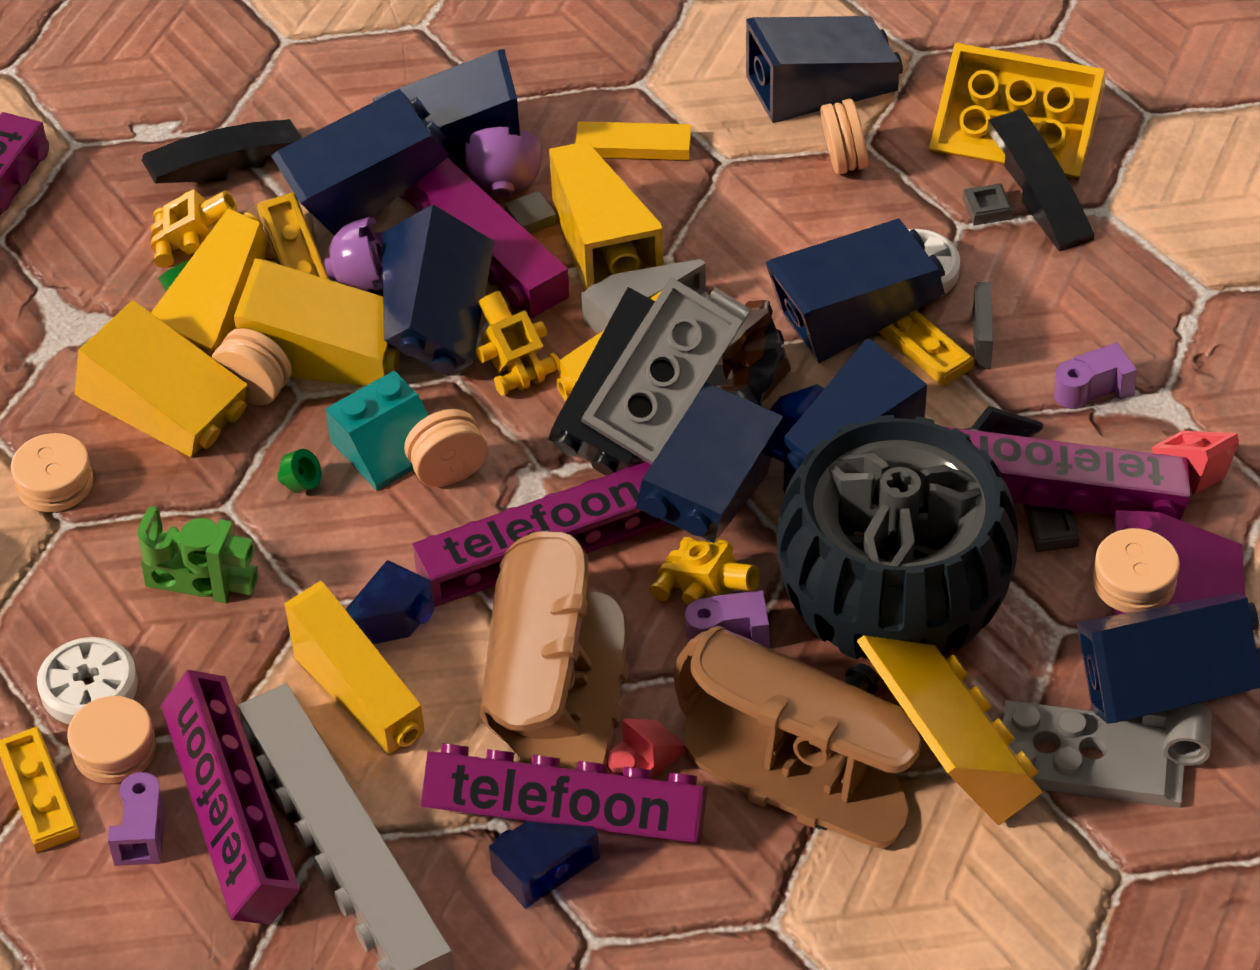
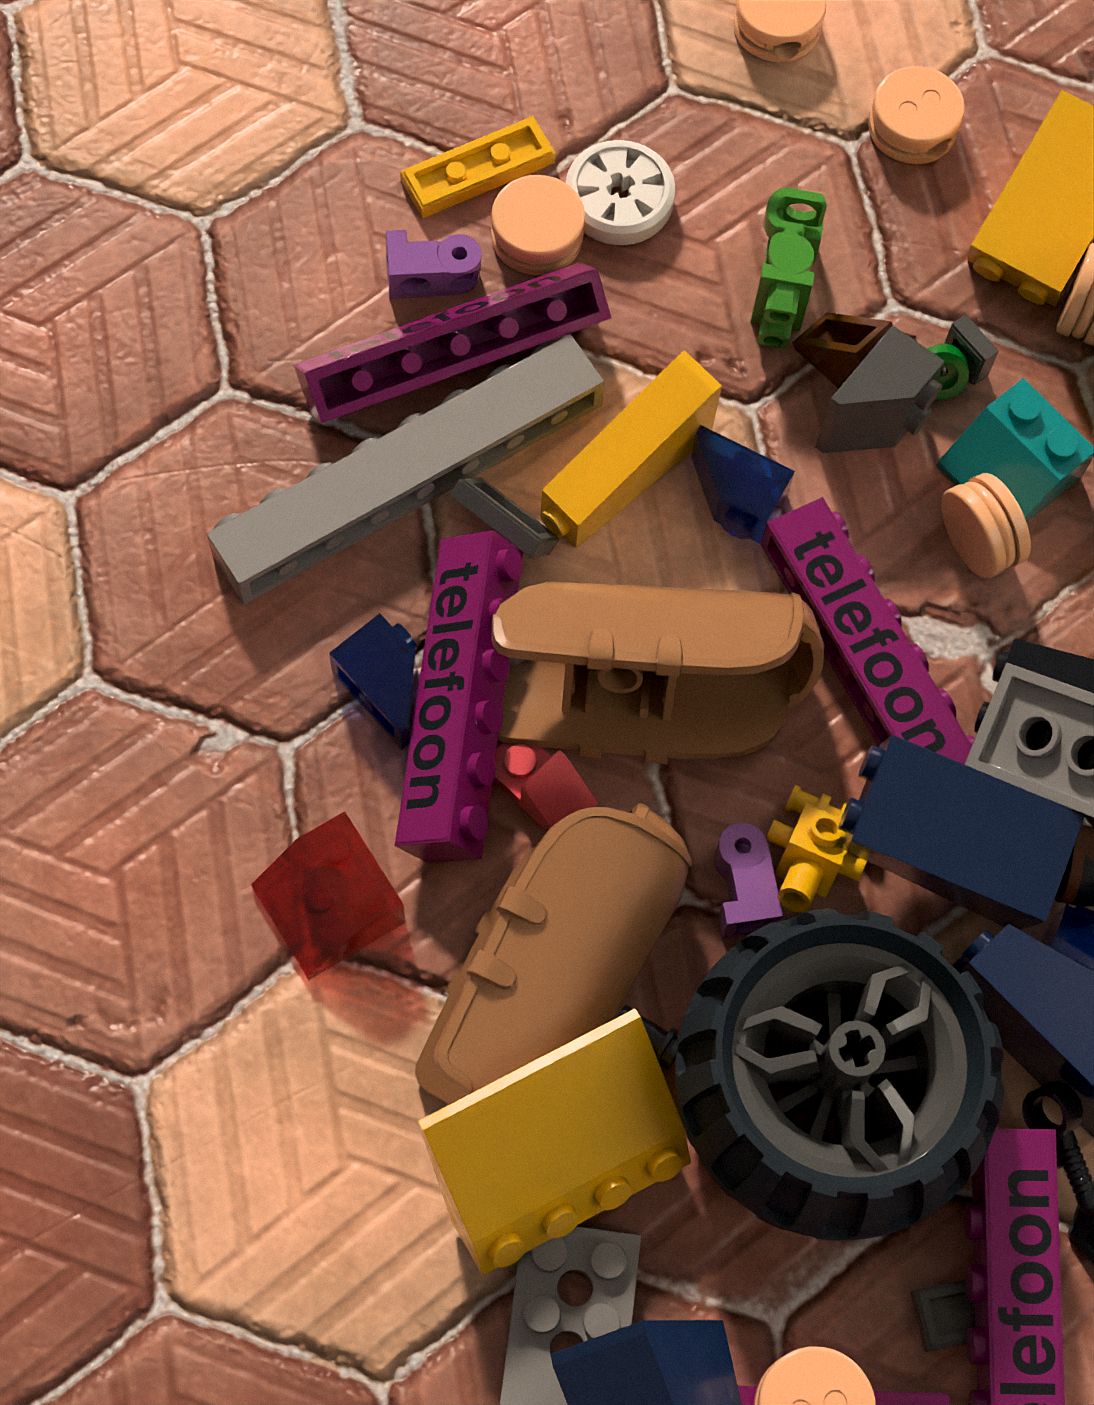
camera: 80 degrees right, 20 degrees up
none -> clear red slope [251,811,406,981]
none -> dark grey tile [449,477,559,558]
none -> reddish brown slope [792,312,916,389]
none -> dark grey slope [815,325,945,453]
none -> dark grey tile [944,314,999,385]

